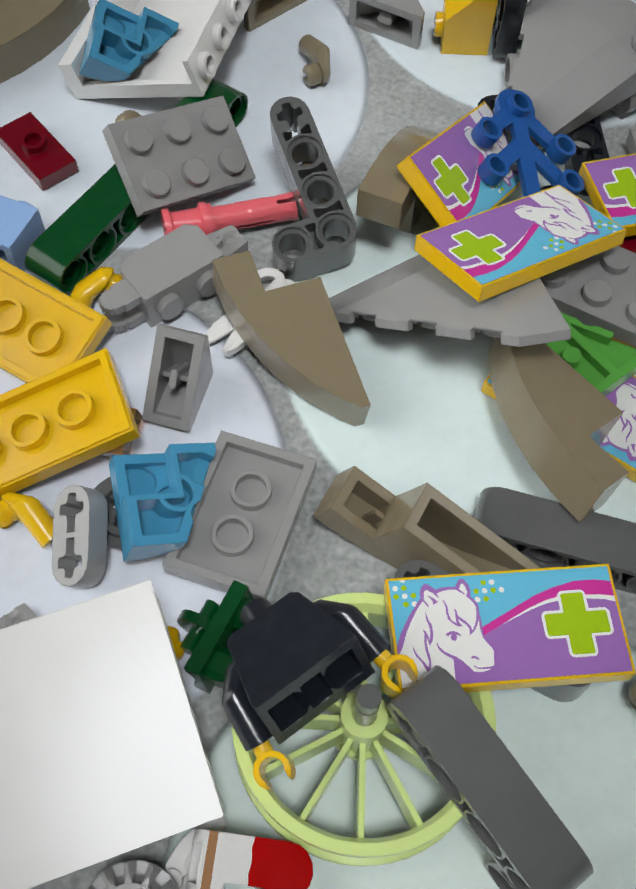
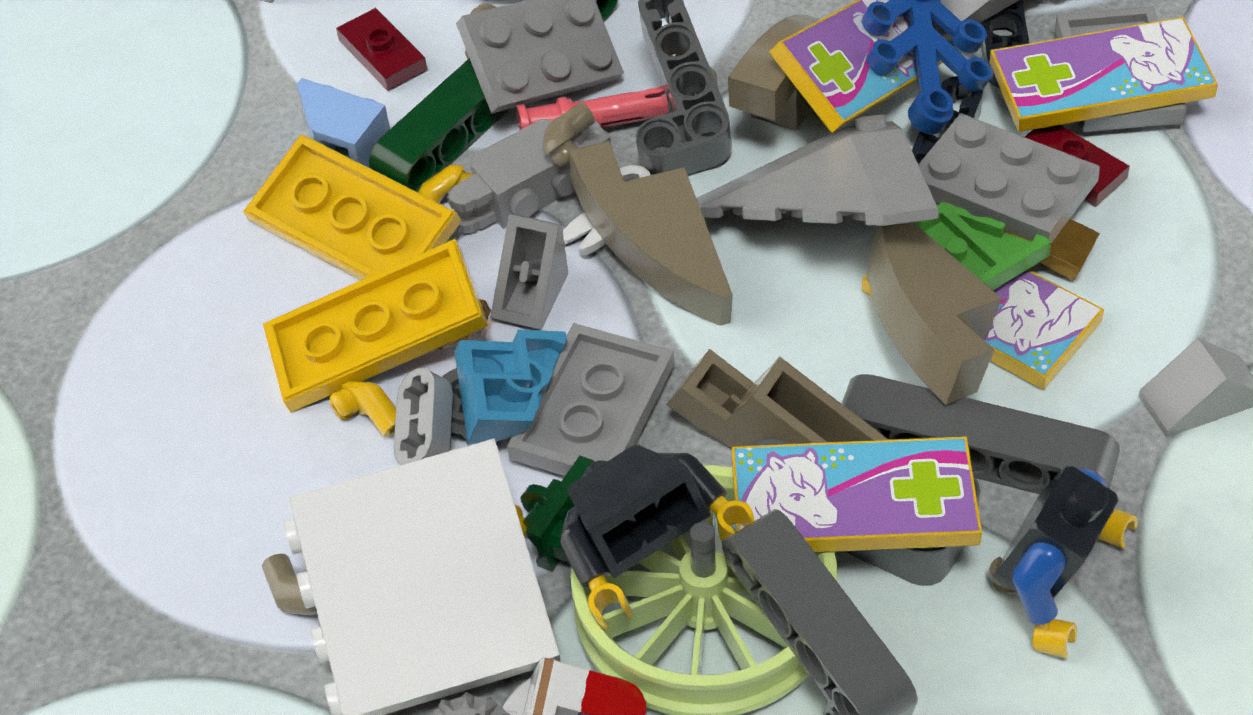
camera: 10 degrees right, 10 degrees down
tile [414,185,627,302] -> none
none -> dark tan arm [543,102,595,167]

